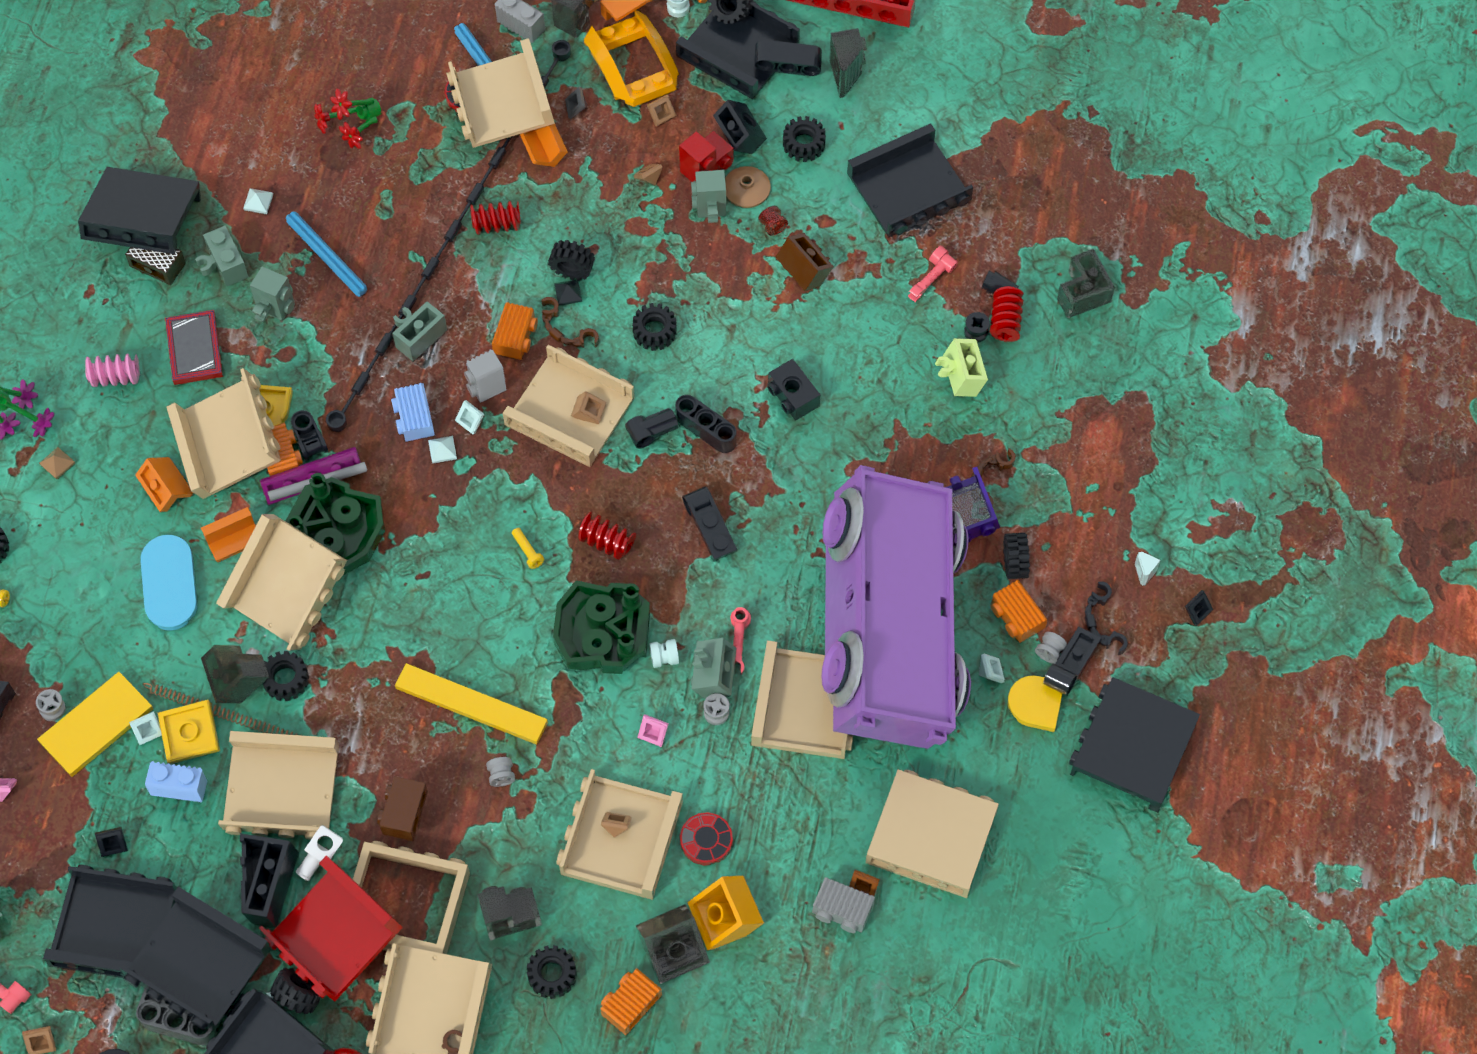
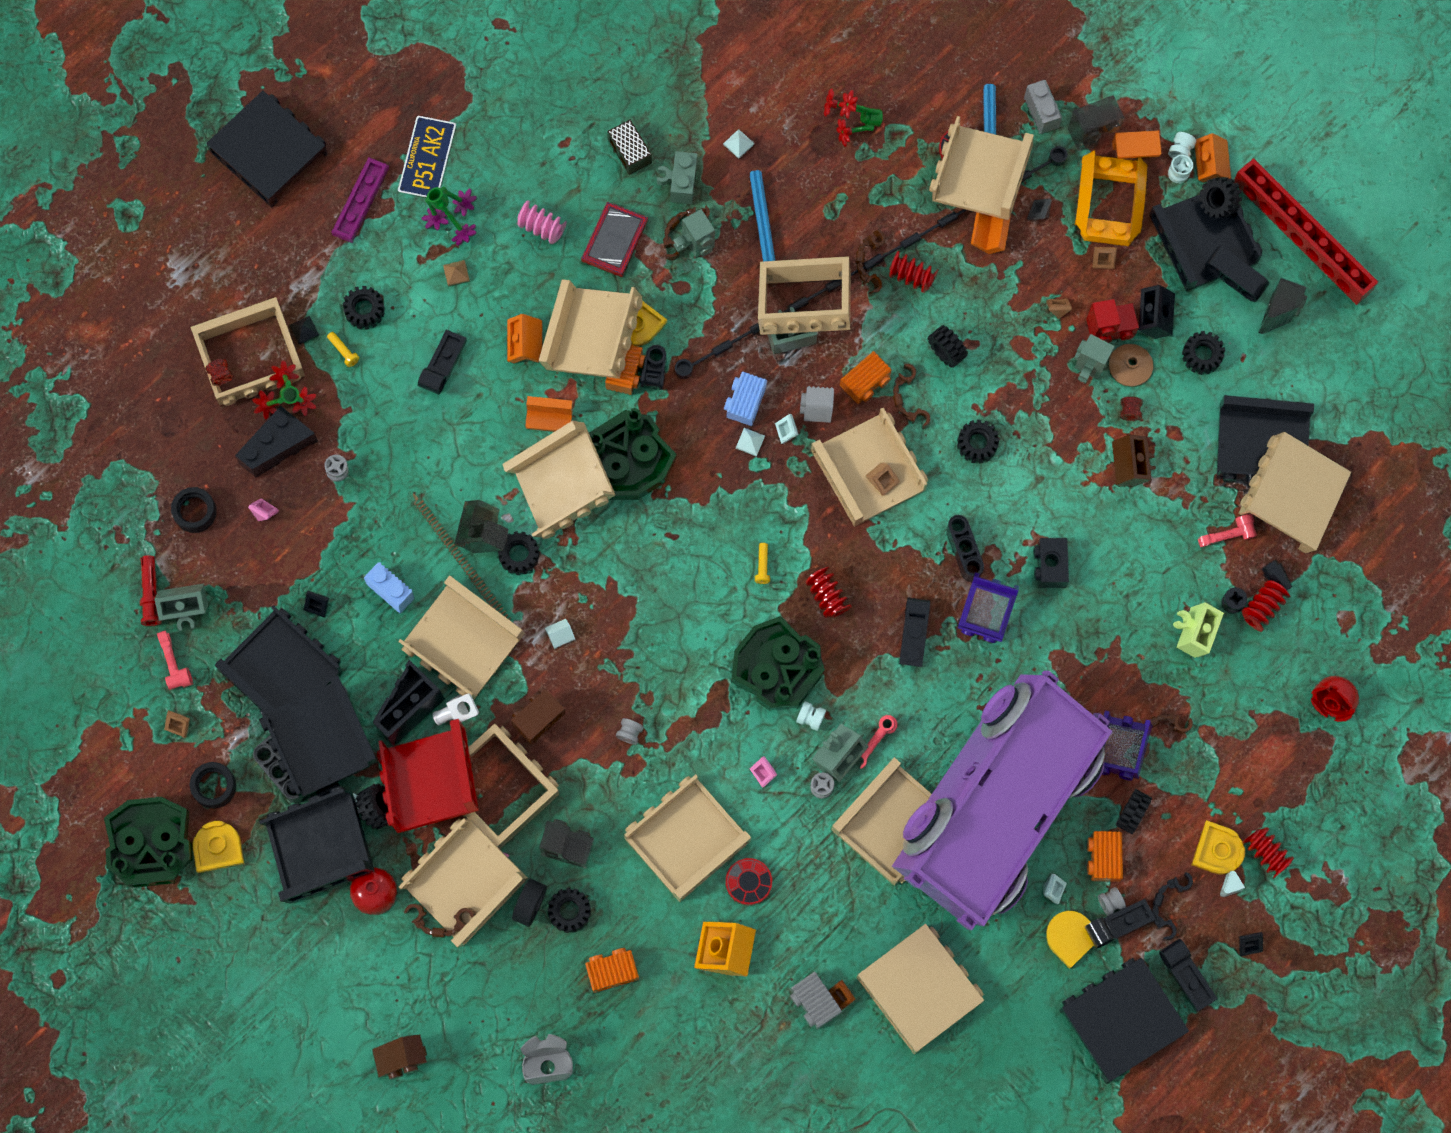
camera: 30 degrees right, 10 degrees up
yellow tile [37,672,153,777] -> none
black panel [78,167,201,254] -> none
light aqua slope [129,712,162,745] -> none
medium azure tile [141,535,197,630] -> none
yellow tile [158,700,220,764] -> none
magenta tile [259,447,361,505] -> none
light grey bar [268,462,367,501] -> none
yellow tile [395,663,548,745] -> none
black slope [554,279,582,306] -> none
medium nougat slope [601,812,631,837] -> none
black piece [625,408,678,449] -> none
clear smoke slope [636,904,710,984] -> none
clear smoke brick [1057,249,1115,318] -> none
none -> black plate [417,329,467,395]
none -> black tyre [512,878,547,927]
none -> light aqua slope [545,619,575,649]
none -> reddish brown piece [663,206,710,260]
none -> tan window [758,257,851,335]
none -> reddish brown piece [855,229,885,295]
none -> window [958,572,1019,643]
none -> black plate [1159,939,1218,1013]
none -> yellow tile [1191,820,1245,875]
none -> tan panel [1238,432,1351,553]
none -> red piece [1242,827,1294,879]
none -> red cylinder [1311,675,1359,722]

